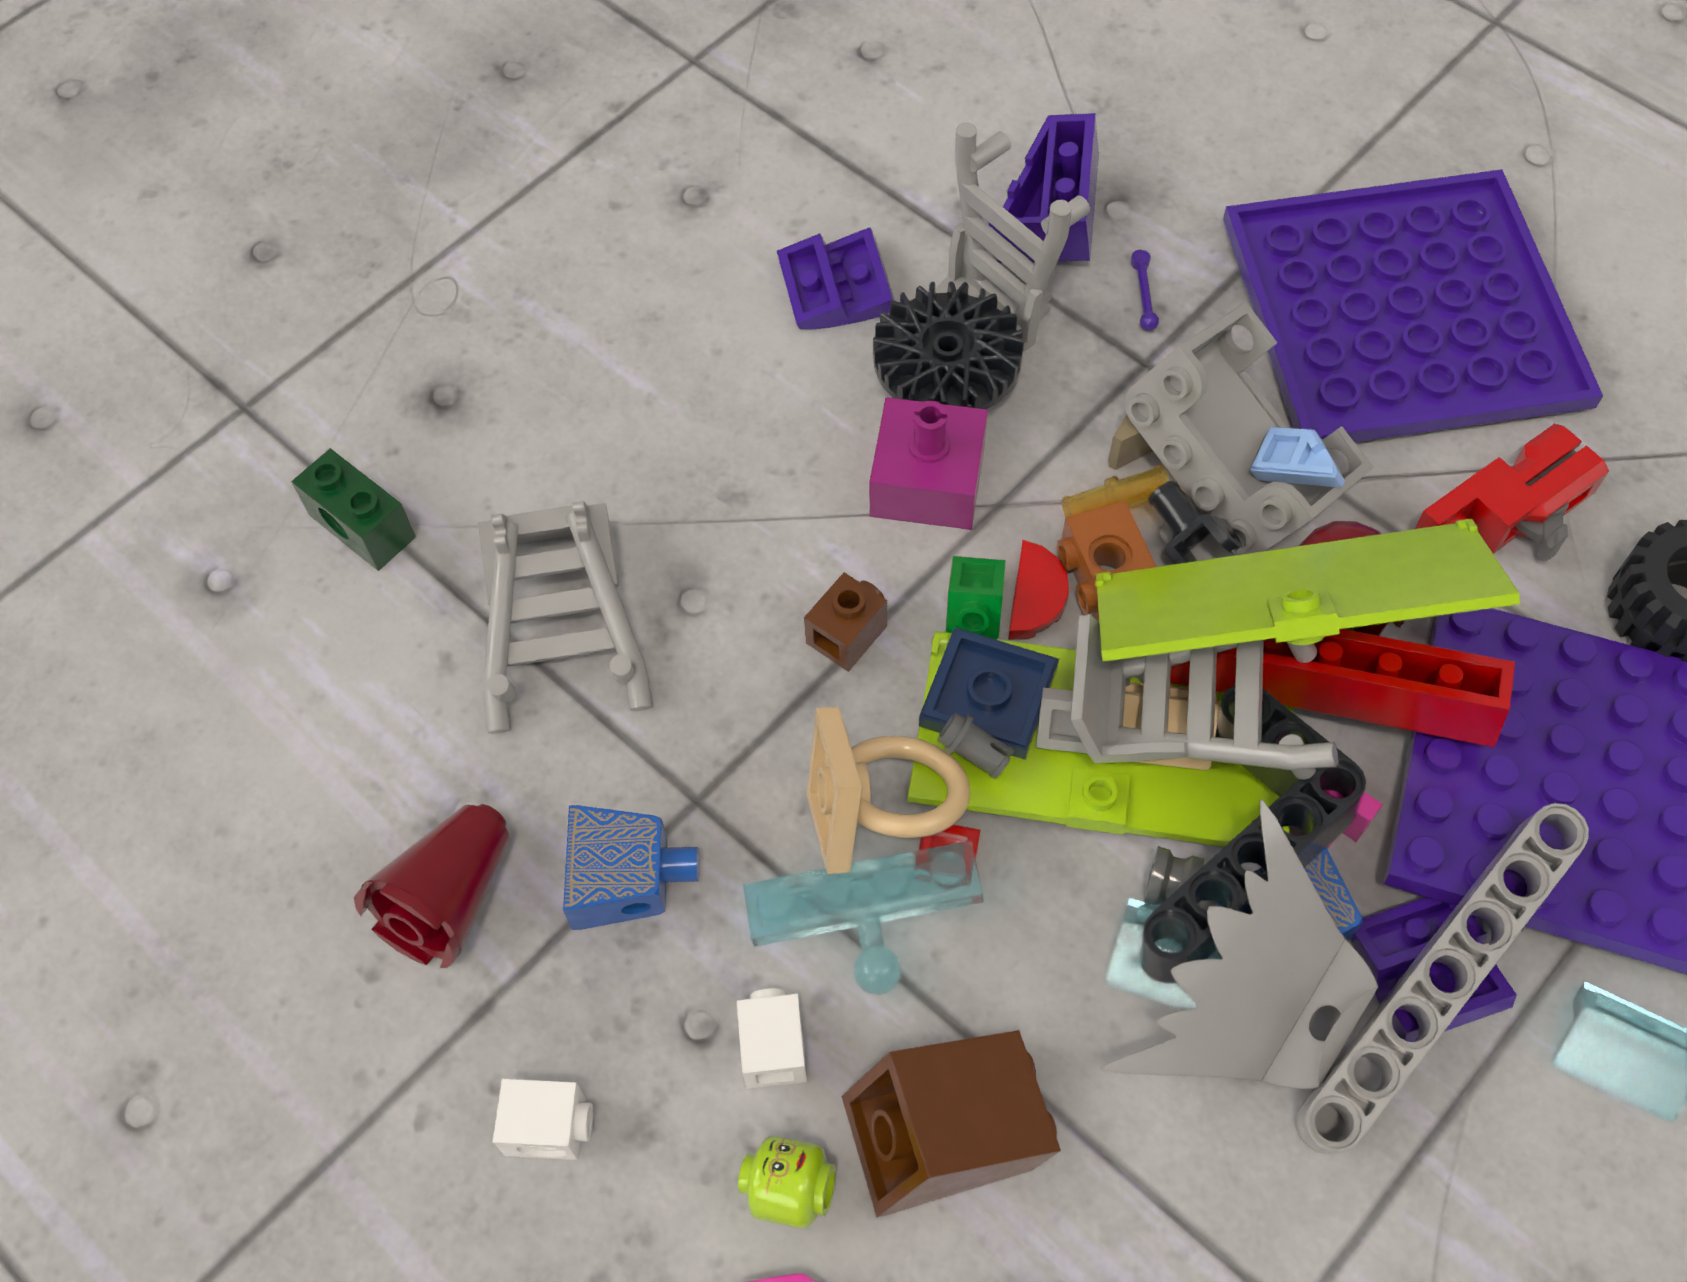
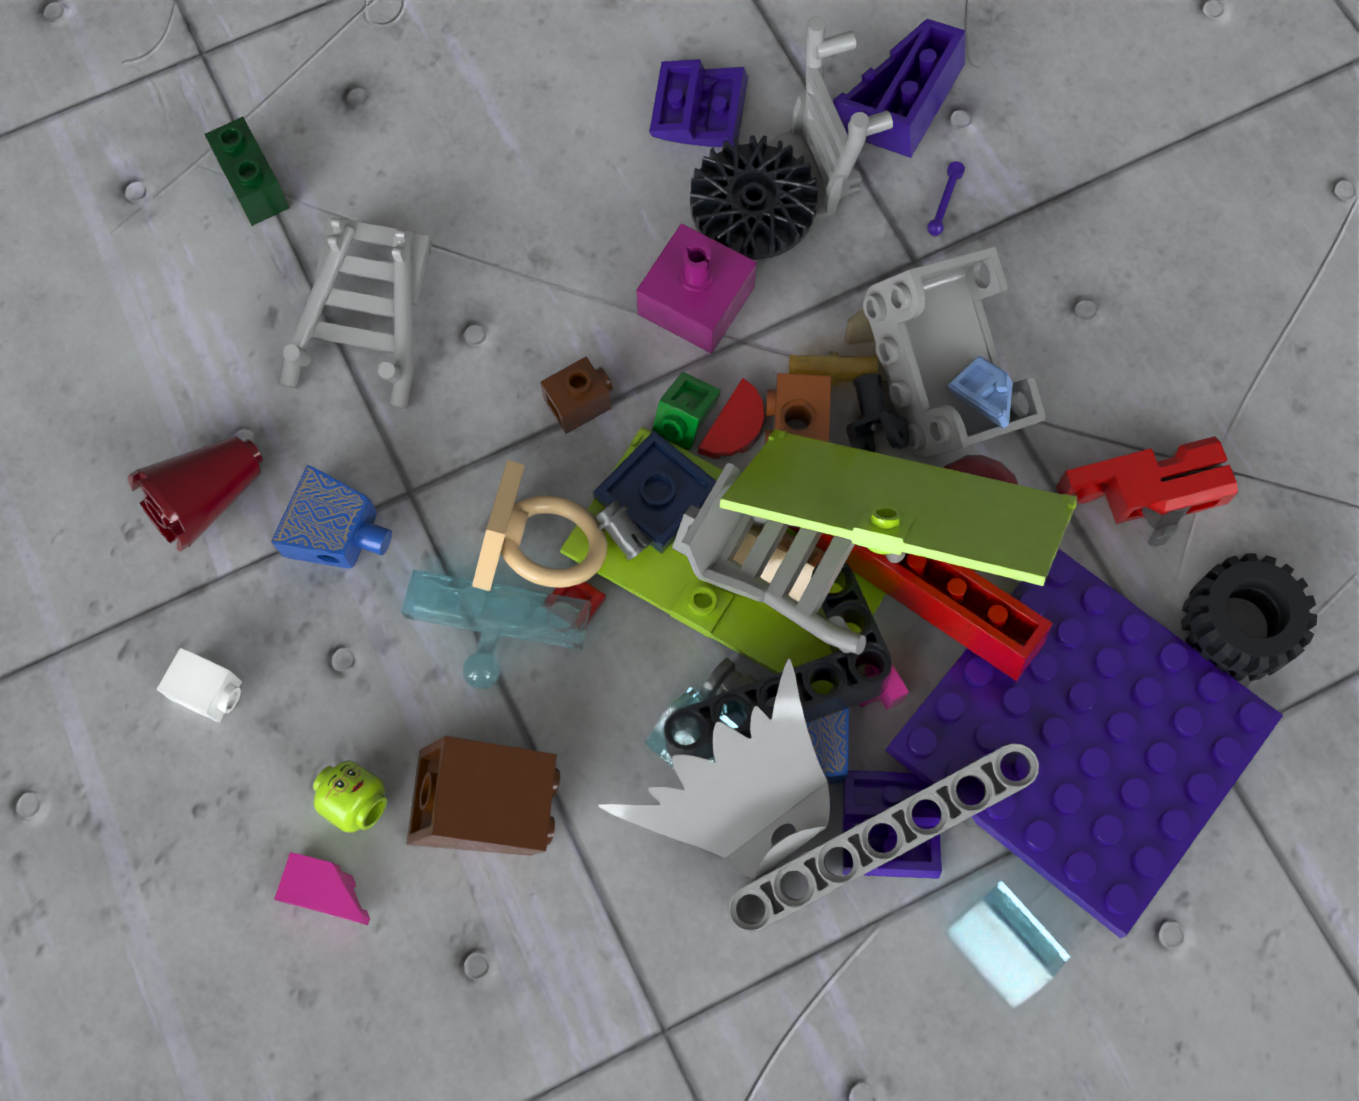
camera: 20 degrees right, 10 degrees up
white brick [737,988,807,1089] -> none
dark purple plate [1223,169,1603,442] -> none

